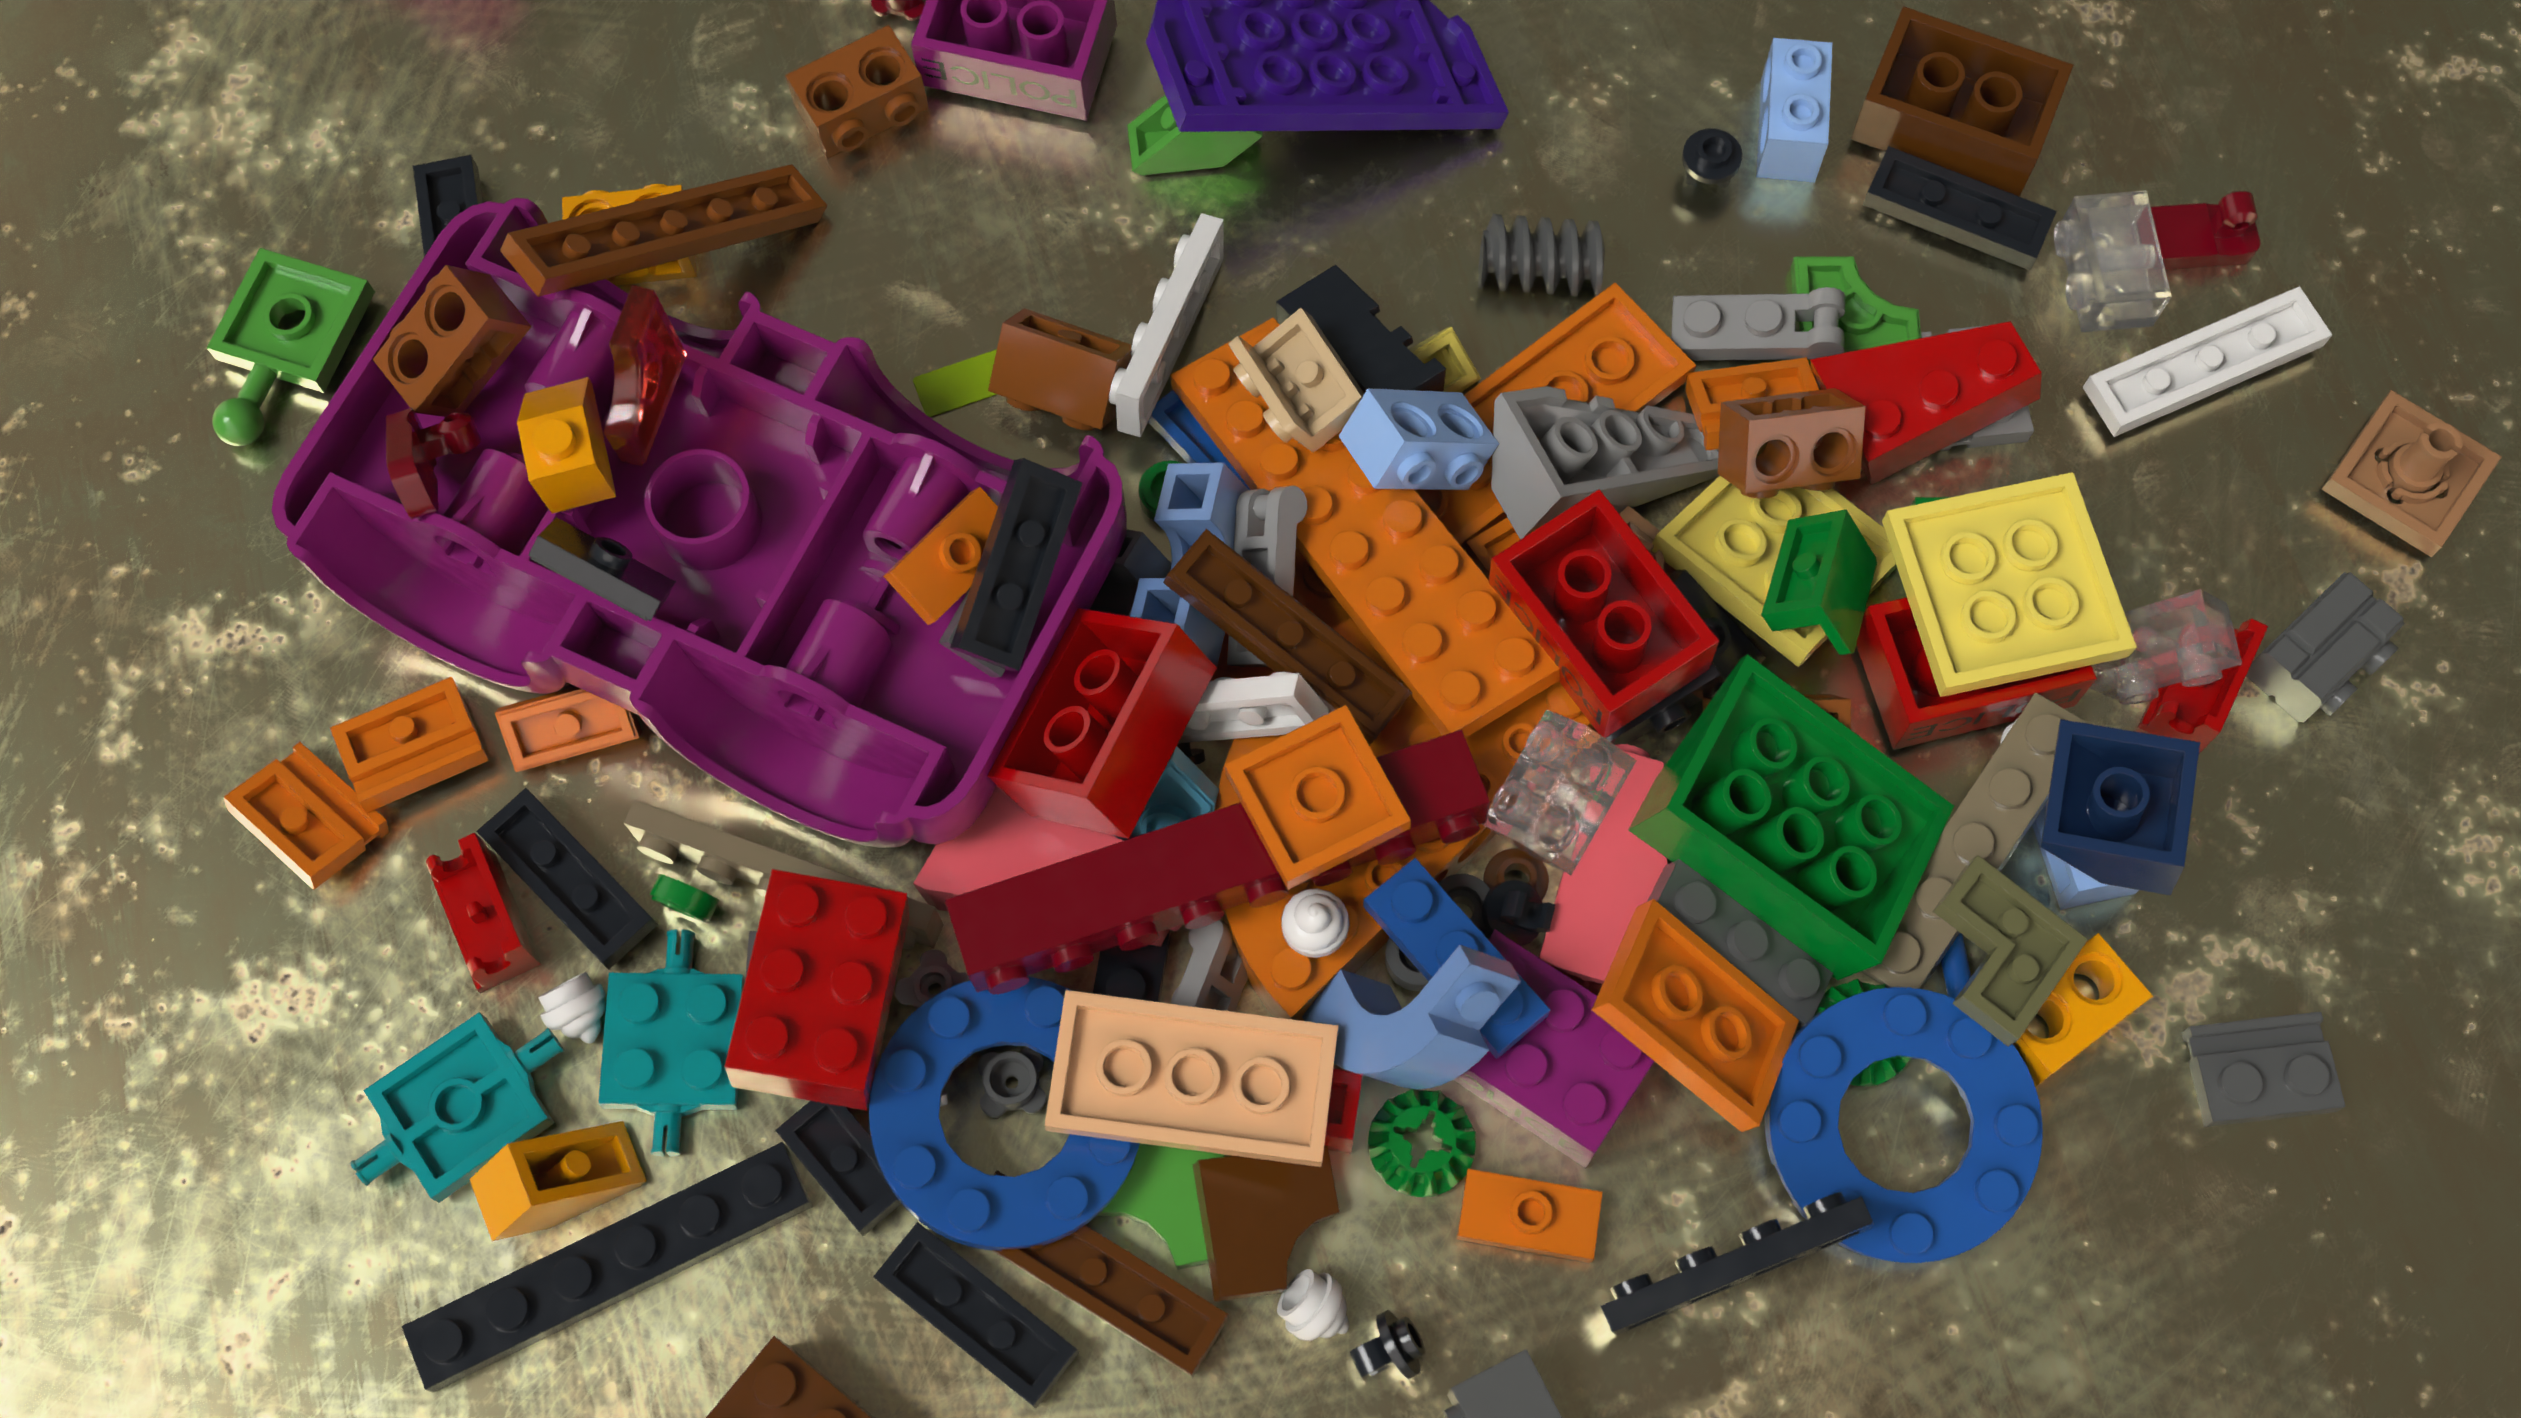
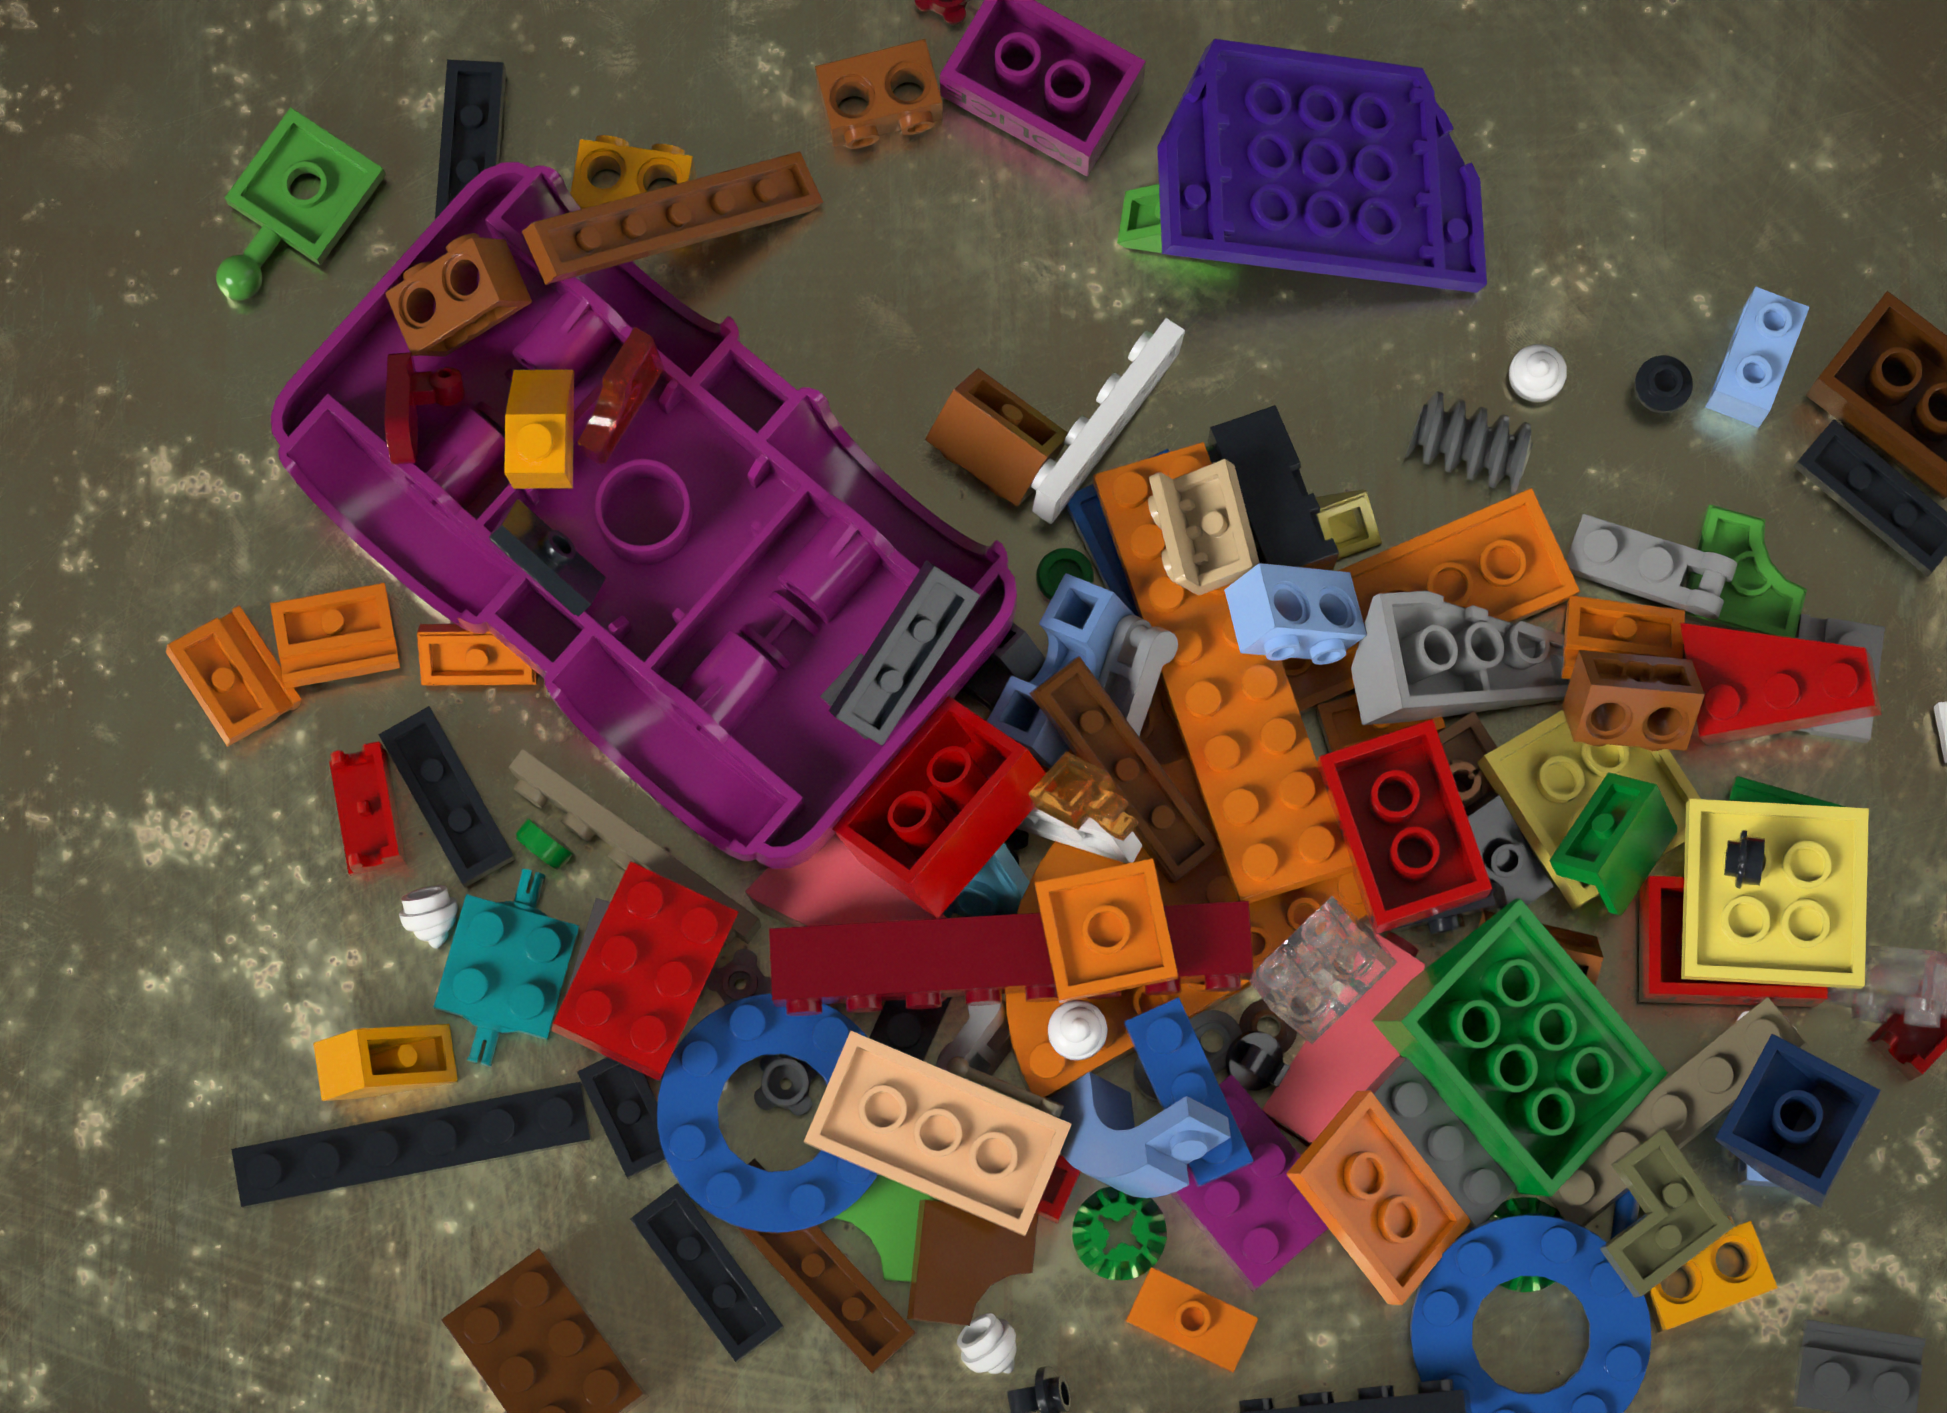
camera: 15 degrees right, 10 degrees up
teal plate [350,1012,564,1203] -> none
orange plate [883,486,998,625] -> none
lime sticker [913,349,997,417] -> none
none -> dark tan hinge [946,1056,1064,1117]
none -> clear orange plate [1028,751,1139,841]
none -> white plate [1509,344,1567,402]
none -> black plate [1724,830,1765,889]

